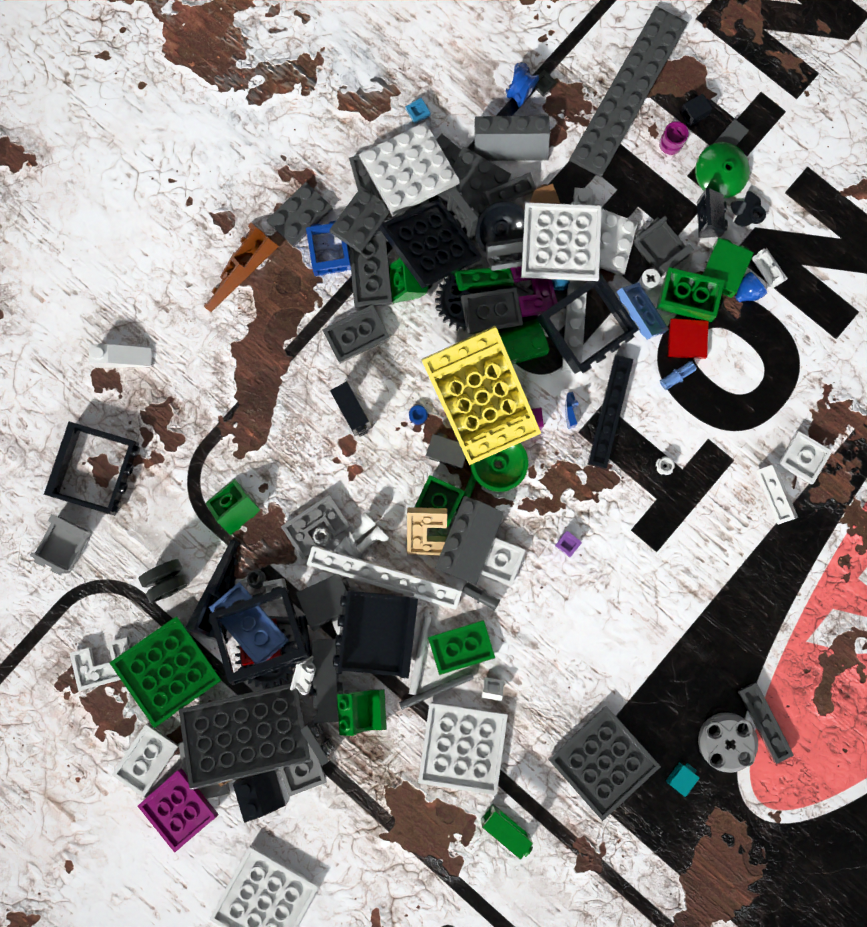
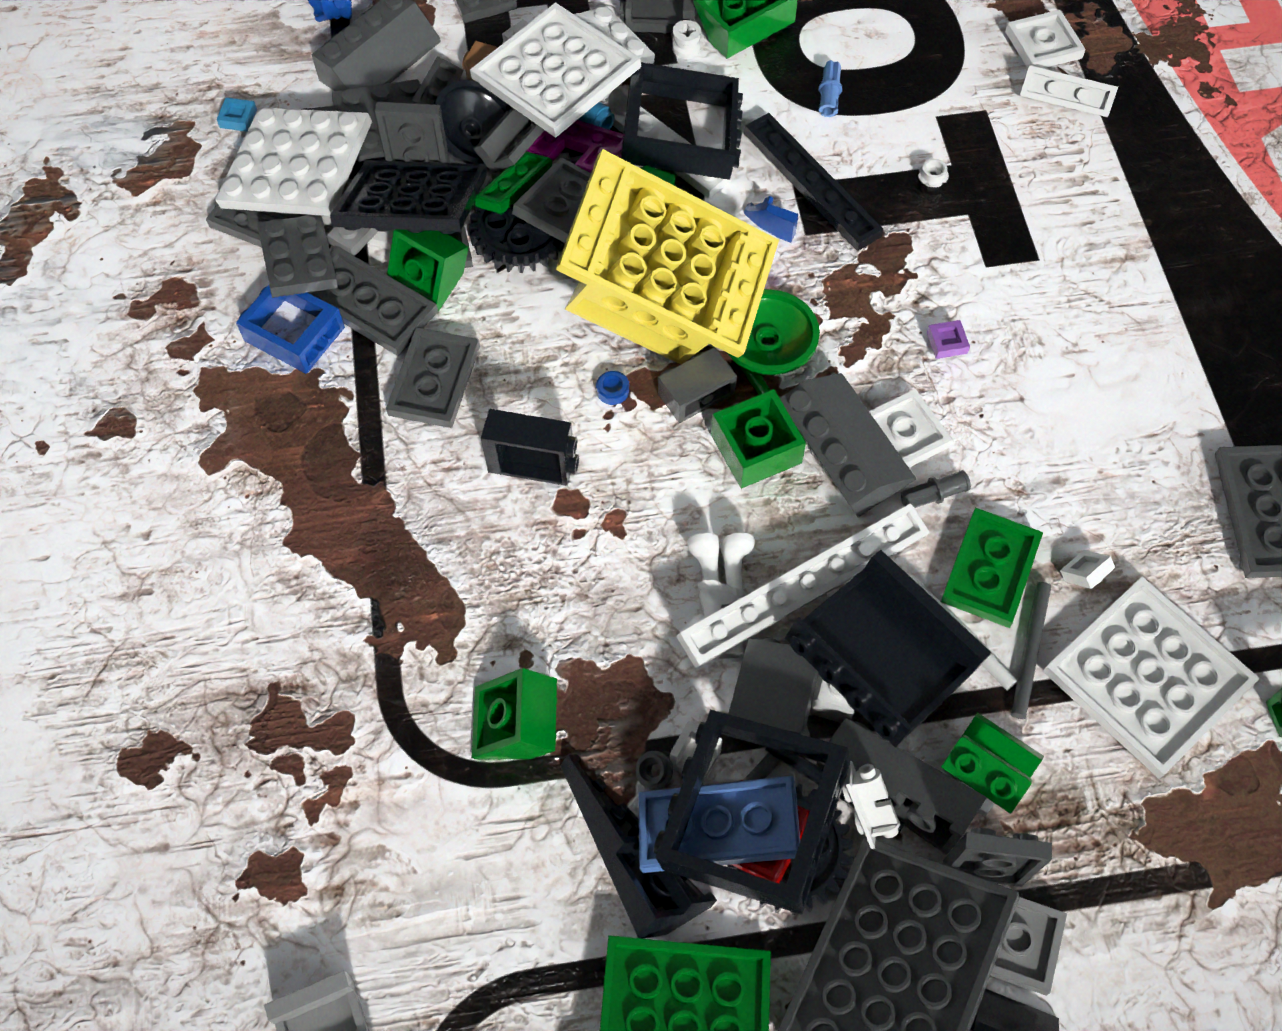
camera: 50 degrees left, 20 degrees down
black window [43,421,140,516] -> none
white slope [89,344,152,368] -> none
pearl dark grey wheel [138,559,190,603] -> none
dark orange wedge [204,222,279,312] -> none
dark grey plate [267,182,333,247] -> none
light grey plate [281,495,351,559] -> none
white plate [312,527,331,546] -> none
tan plate [407,507,447,555] -> none
medium blue plate [617,283,669,340] -> none
red tile [668,319,709,359] -> none

